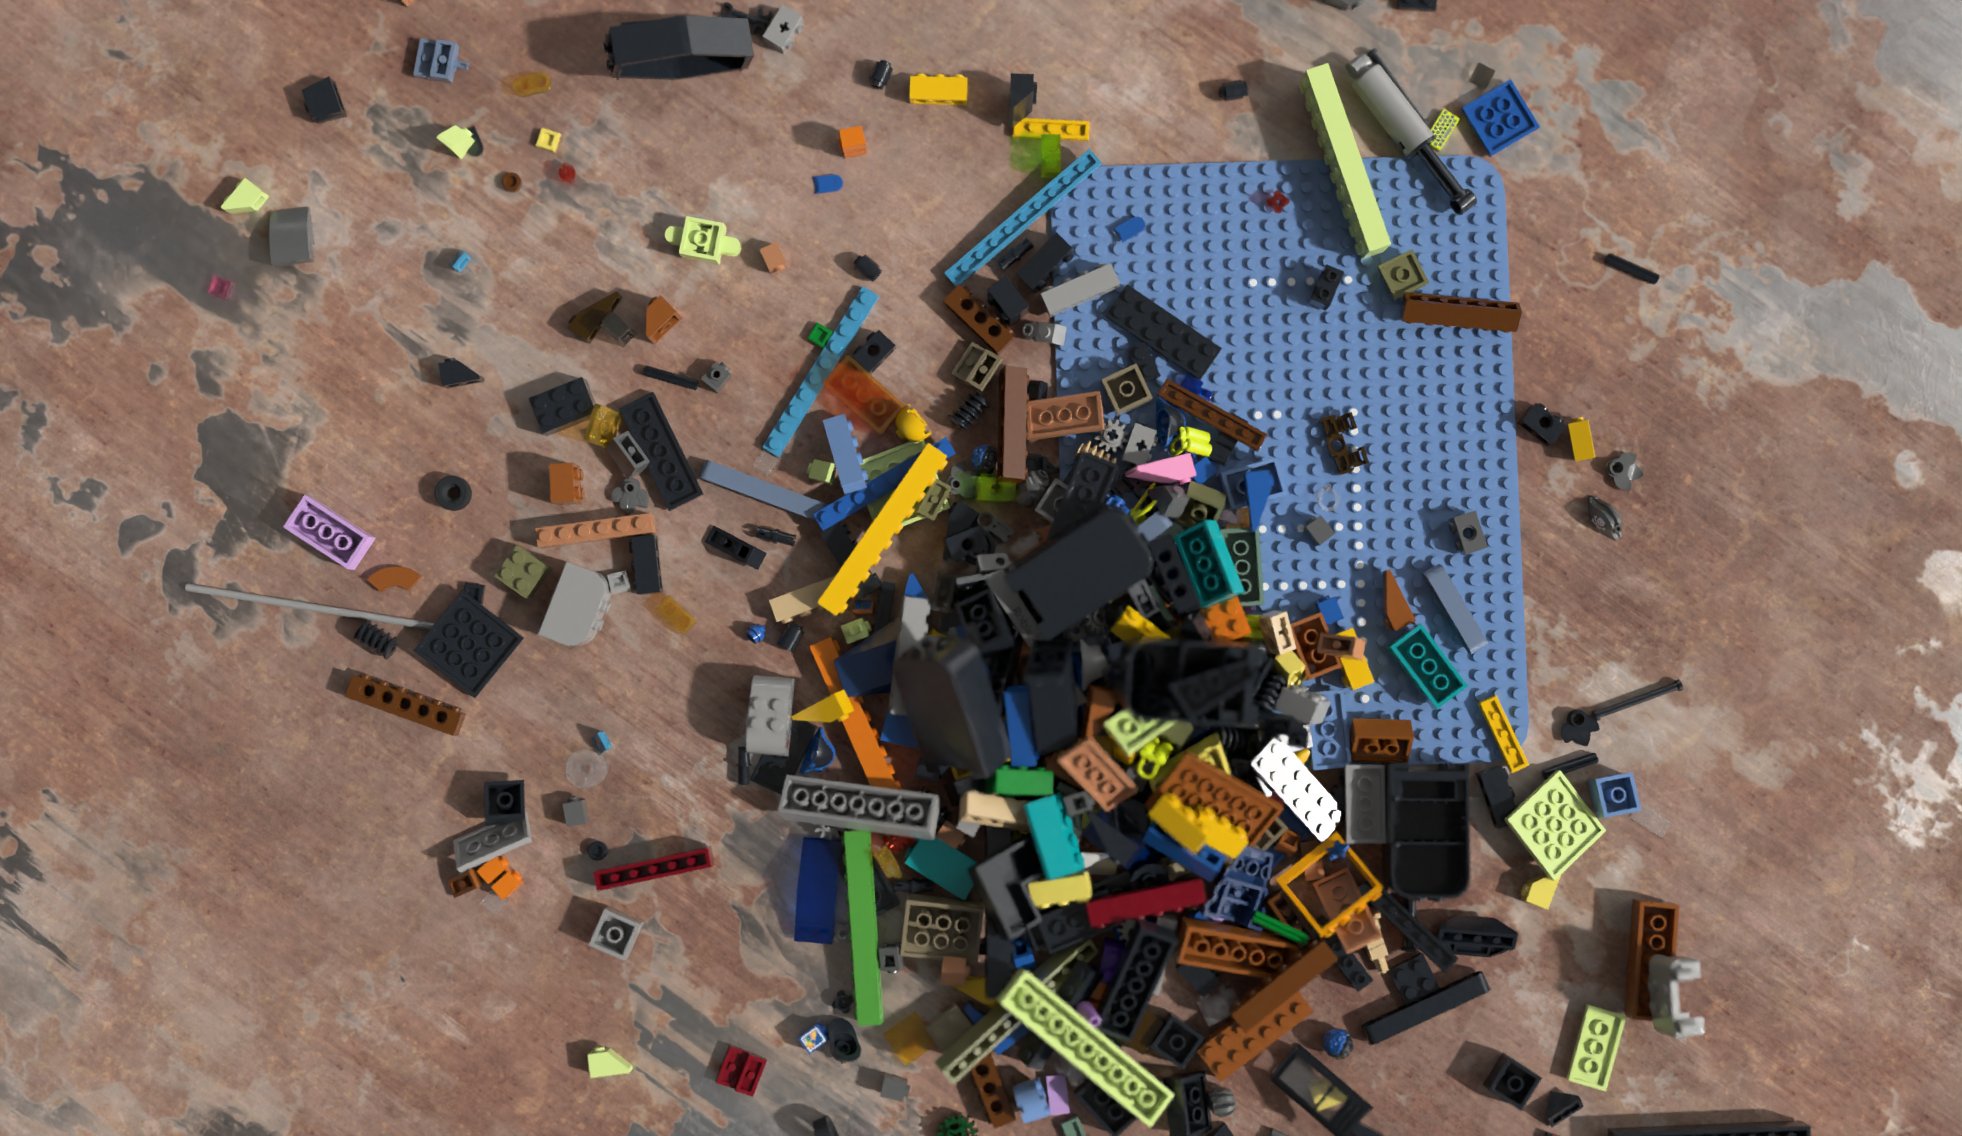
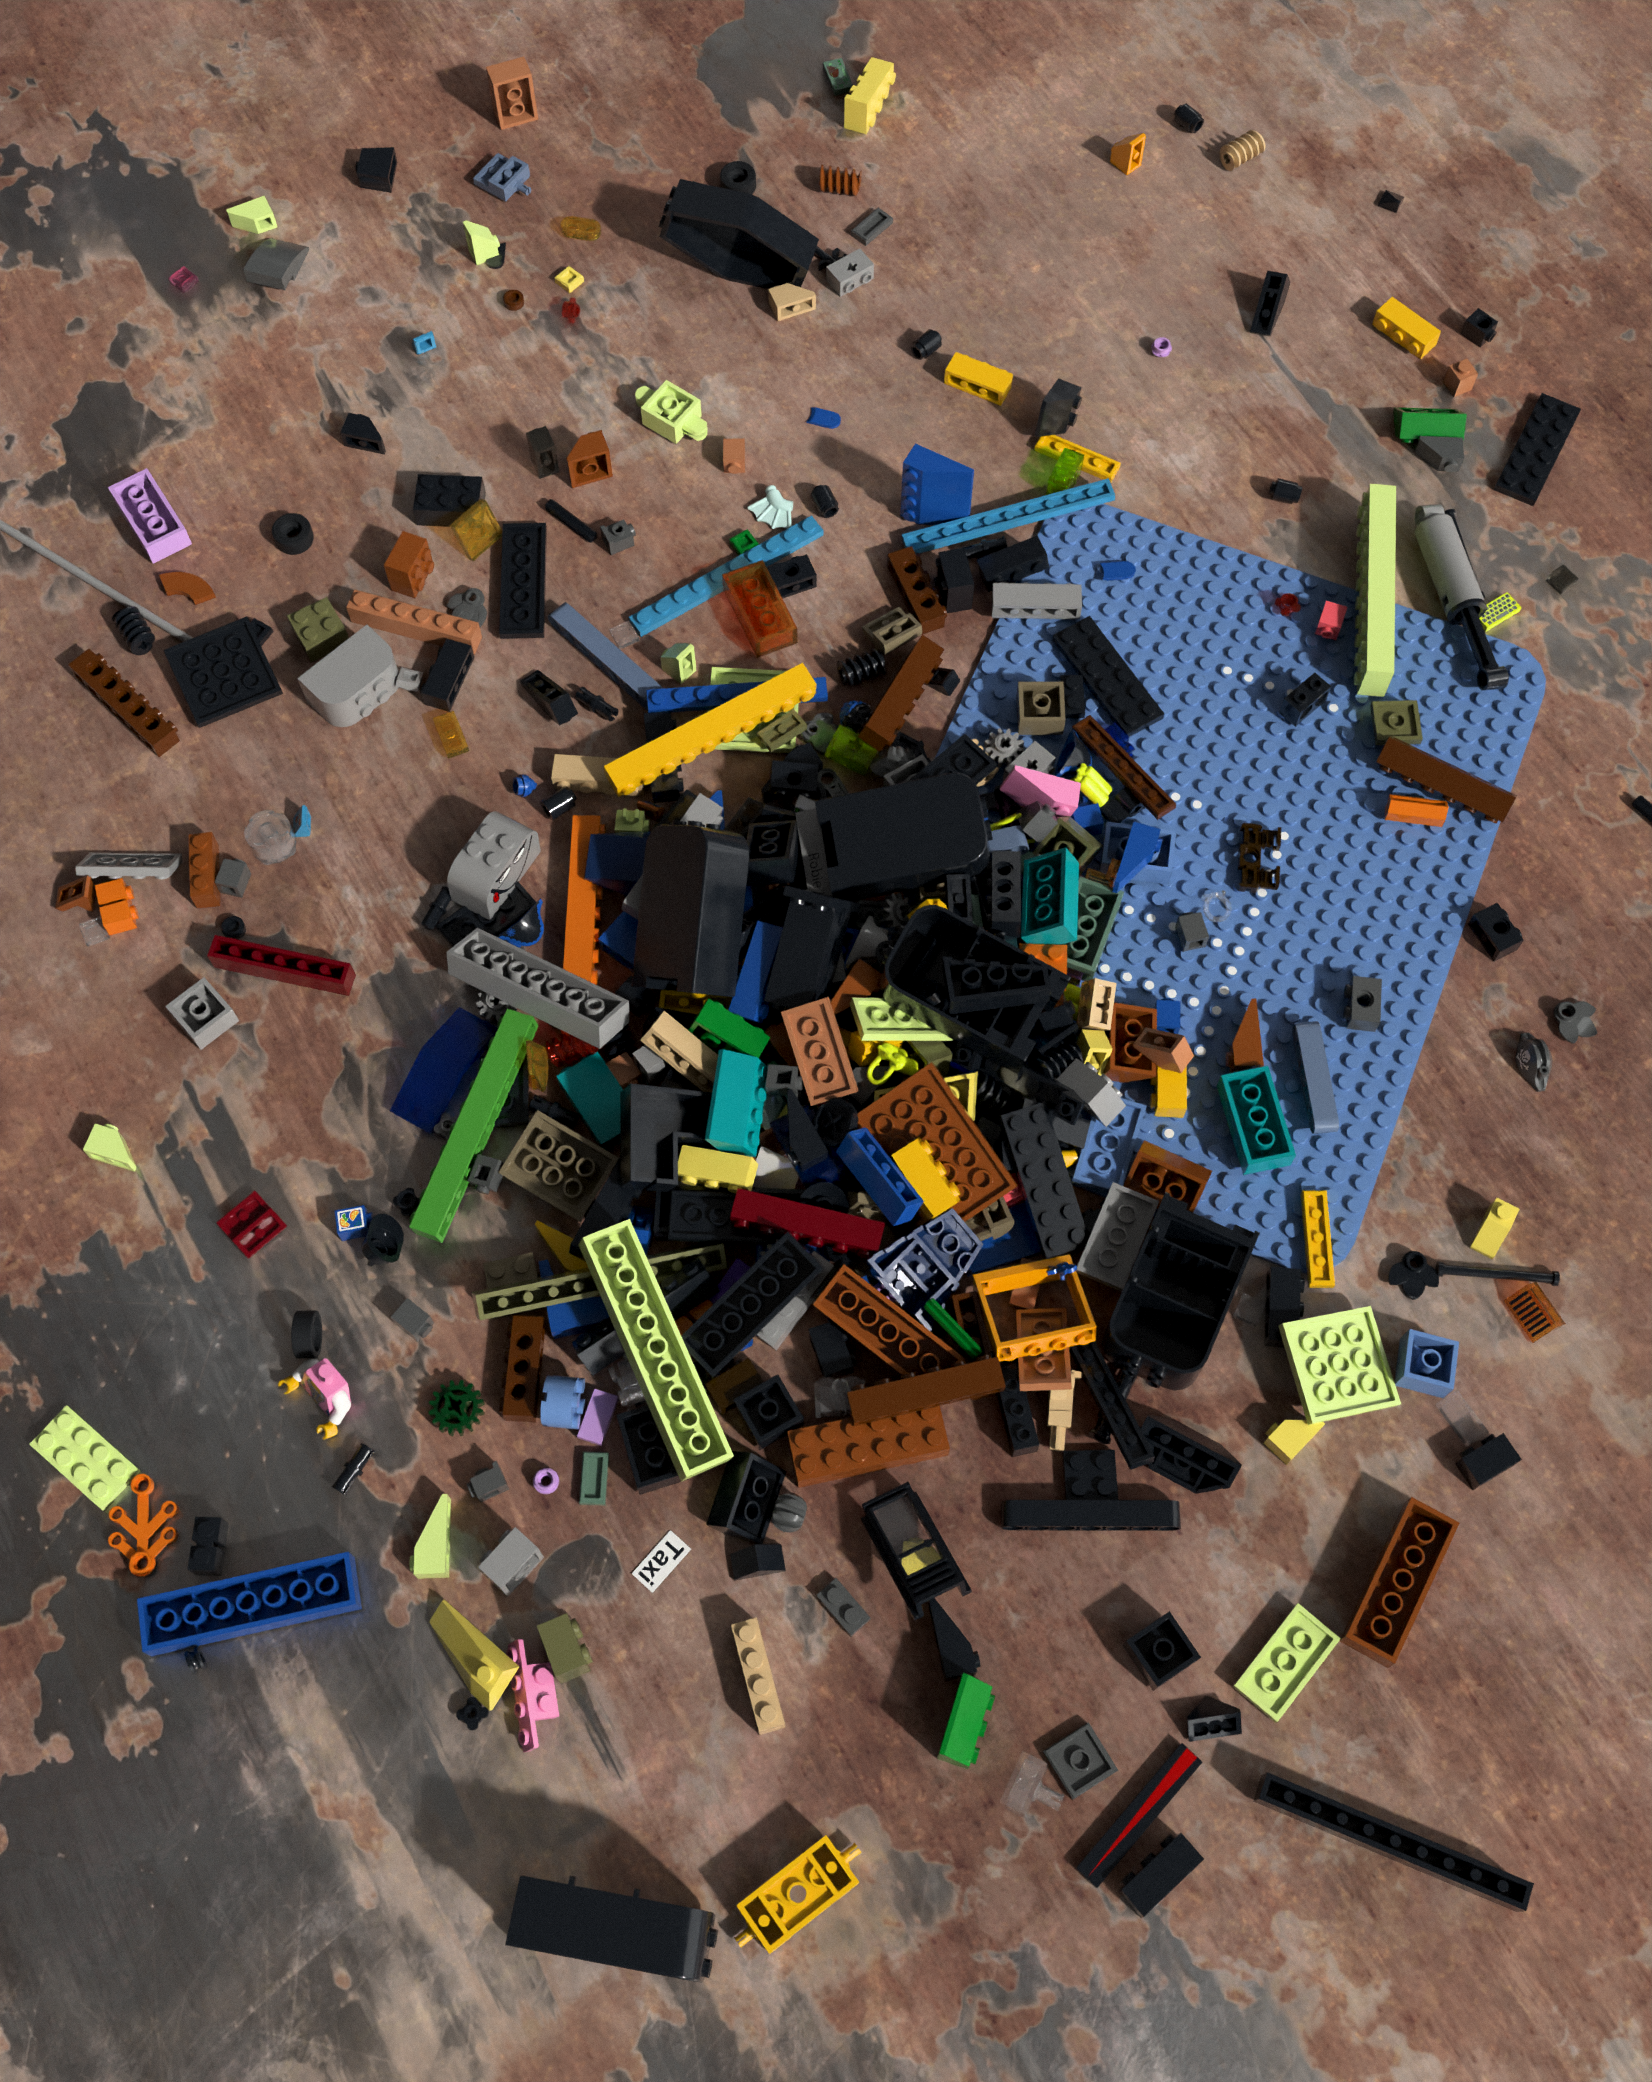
camera: 25 degrees right, 20 degrees down
black slope [484,780,525,826] -> none
dark brown slope [568,292,623,344] -> none
dark grey brick [606,431,650,479] -> none
yellow slope [791,690,854,722] -> none
medium blue brick [823,414,868,494] -> none
orange piece [837,125,867,158] -> none
clear yellow plate [884,1011,937,1066] -> none
yellow cylinder [895,404,932,442] -> none
nougat brick [941,956,970,986] -> none
light grey brick [1022,321,1067,346] -> none
nougat plate [1027,391,1105,440] -> none
medium lavender cone [1076,1001,1100,1027] -> none
yellow brick [1149,793,1214,854] -> none
dark orange slope [1274,829,1302,857] -> none
blue piece [1322,1028,1354,1060] -> none
blue plate [1460,79,1540,157] -> none
black axle [1542,753,1599,779] -> none
yellow brick [1568,417,1596,462] -> none
light grey container [1648,955,1704,1041] -> none
none -> dark orange brick [189,832,220,909]
none -> light aqua arm [747,485,793,529]
none -> tan slope [768,283,816,321]
none -> blue slope [900,443,974,525]
none -> coral brick [1315,600,1348,640]
none -> orange piece [1384,794,1449,827]
none -> black brick [1455,1433,1522,1490]
none -> light yellow slope [1470,1198,1519,1259]
none -> clear orange panel [1504,1282,1566,1343]

